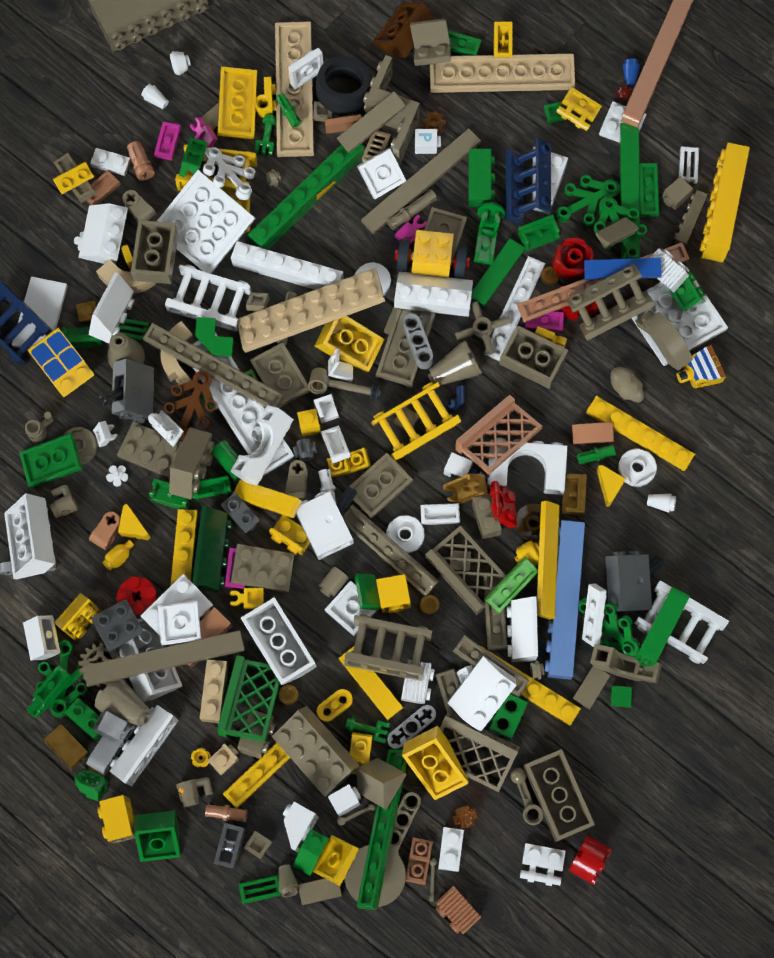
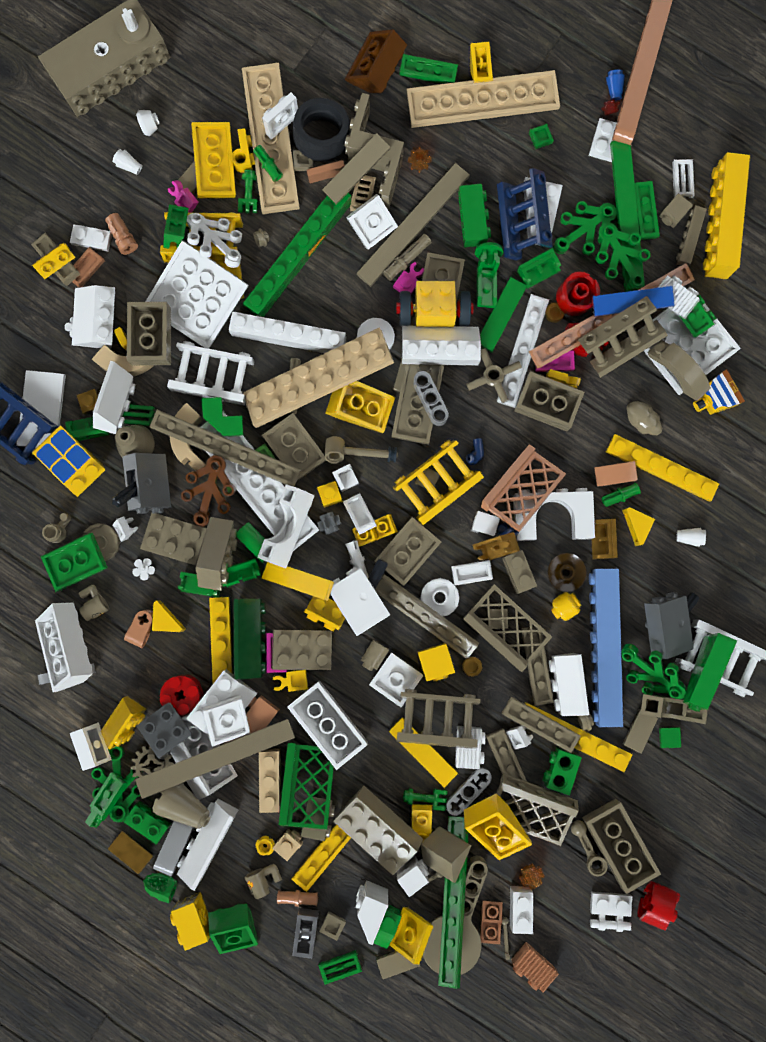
camera: 10 degrees left, 10 degrees up
flat silver brick [92,711,127,741] -> none
yellow plant [102,540,134,571] -> none
dark tan piece [122,190,156,222] -> none
white hinge [148,410,184,447] -> none
dark pink plate [154,122,181,161] -> none
dark grey hinge [221,493,260,533] -> none
dark tan plate [246,292,269,311] -> none
dark tan cone [278,865,299,897] -> none
pearl gold tile [279,684,299,705] -> none
dark tan piece [285,460,308,498] -> none
yellow plate [317,689,353,722] -> none
white bracket [328,348,353,382] -> none
green tile [355,573,381,611] -> none
dark tan bracket [410,19,451,66] -> none
white brick [415,129,441,154] -> none
dark tan cone [428,340,482,385] -> none
white slope [448,656,516,732] -> none
bright green tile [484,557,538,613] -> none
red plate [490,481,517,529] -> none
yellow tile [537,501,559,620] -> none
yellow plate [556,87,602,131] -> none
white plate [582,584,607,647] -> none
dark tan slope [596,217,639,249] -> none
white tile [618,448,657,487] -> none

